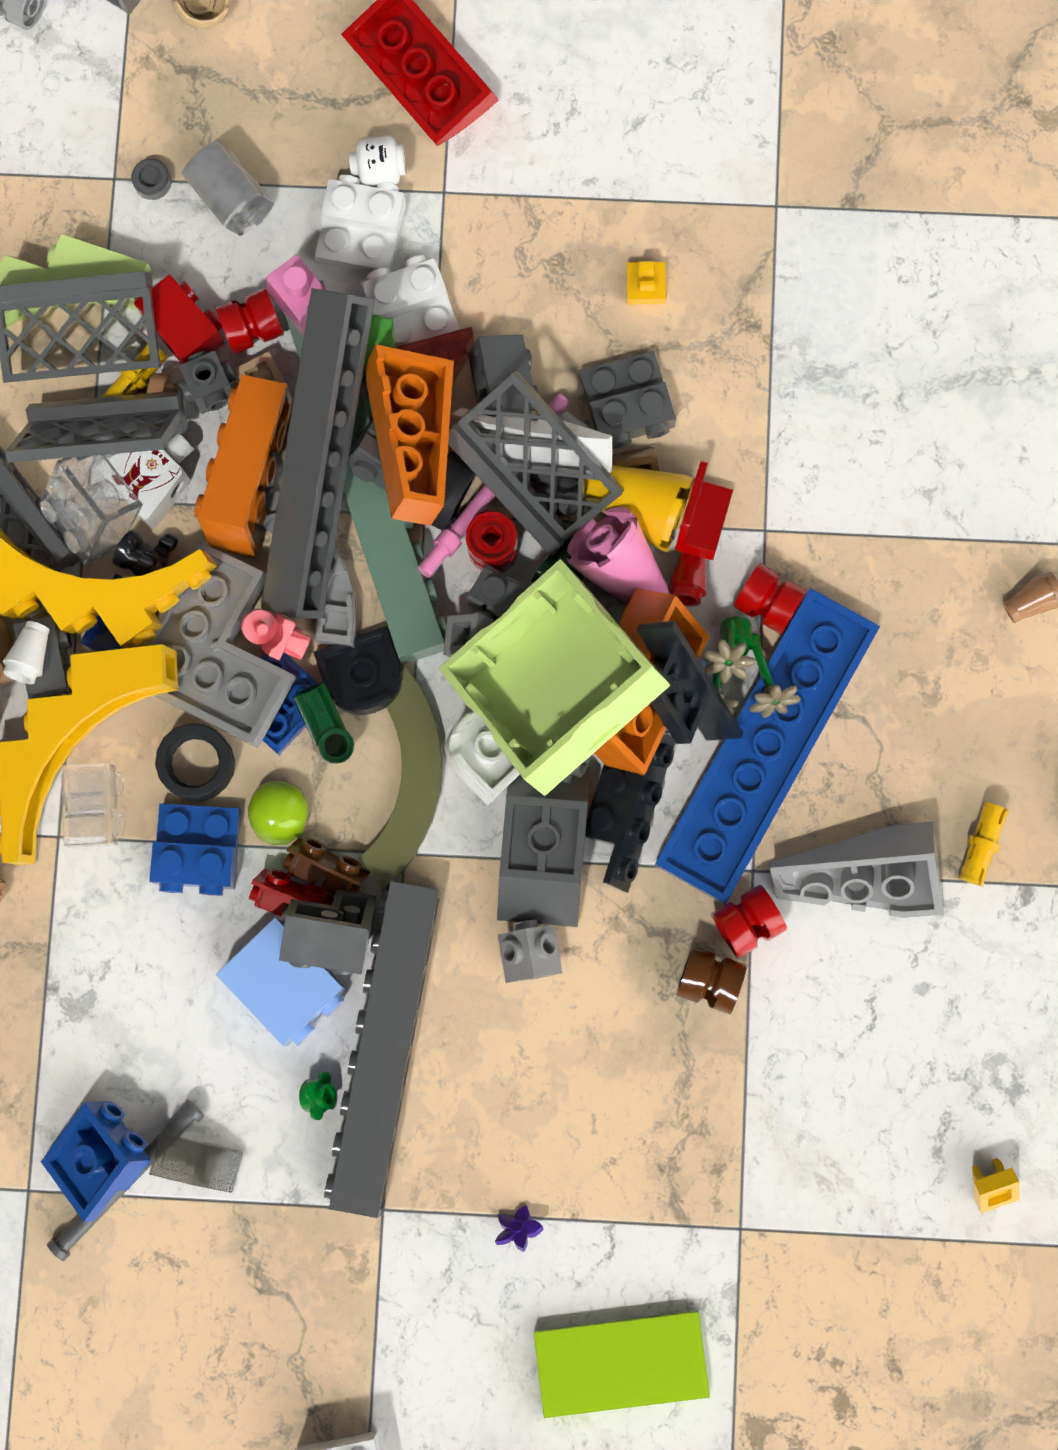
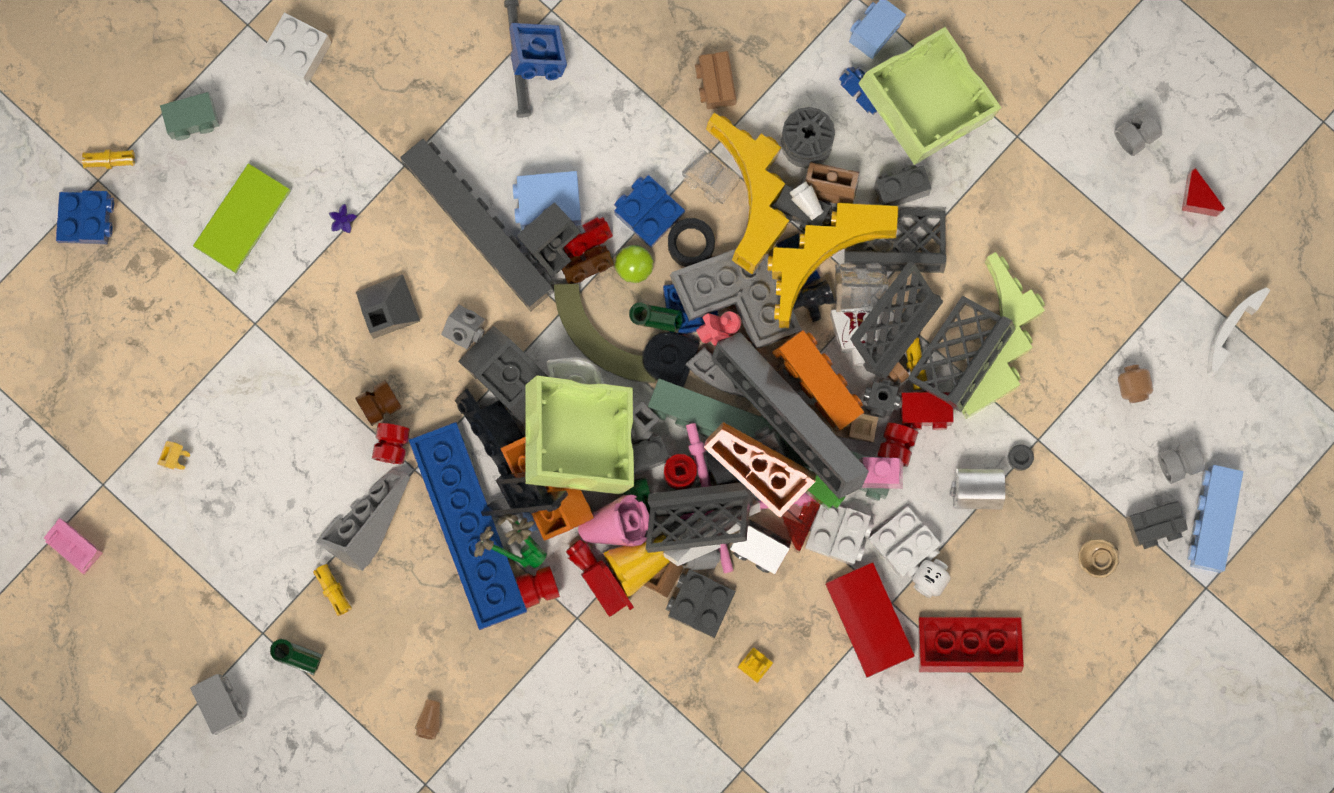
camera: 125 degrees right, 0 degrees up
clear smoke slope [149,1133,244,1193] -> none
green plate [299,1072,337,1120] -> none
none -> dark grey slope [356,275,420,339]
none -> red slope [825,562,915,678]

